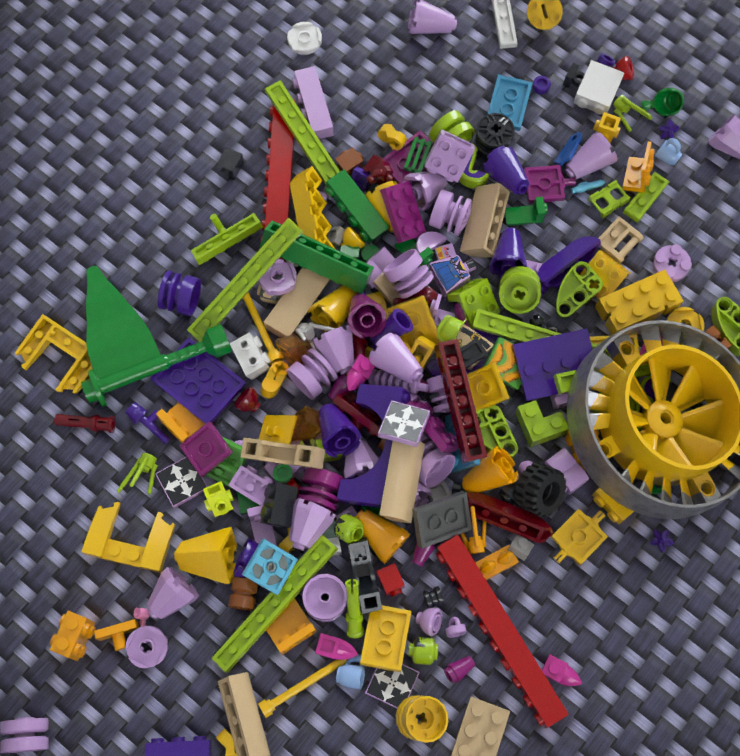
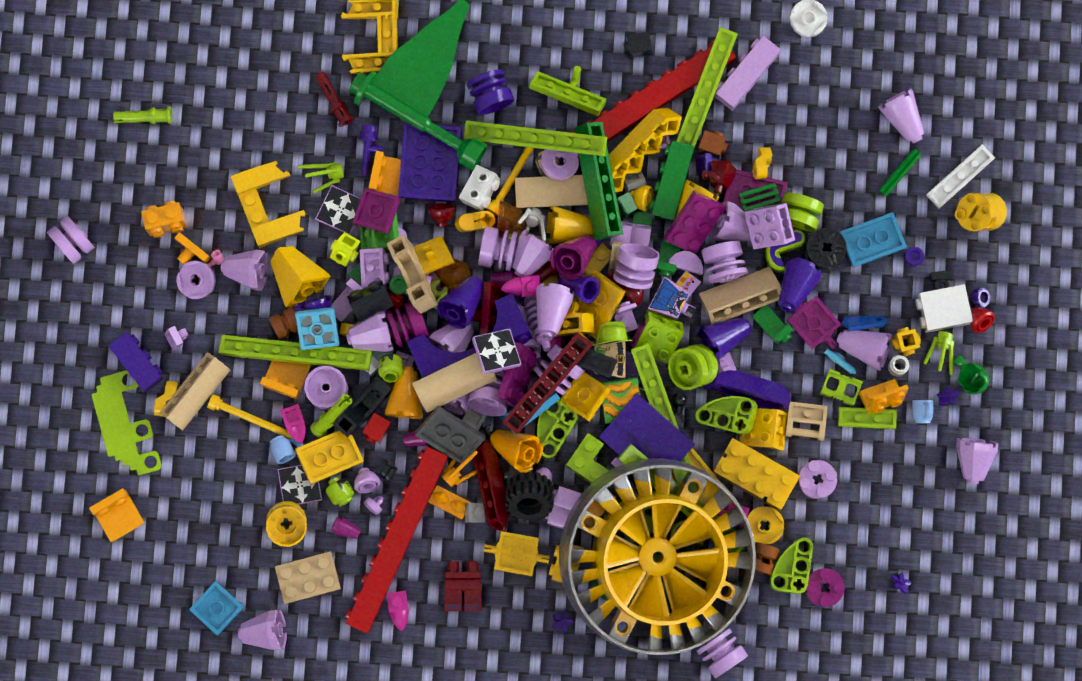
camera: 55 degrees right, 10 degrees up
none -> lavender tile [164,326,188,351]
none -> dark red hips [444,561,482,611]
none -> green axle [879,149,921,196]
none -> white brick [888,355,909,377]

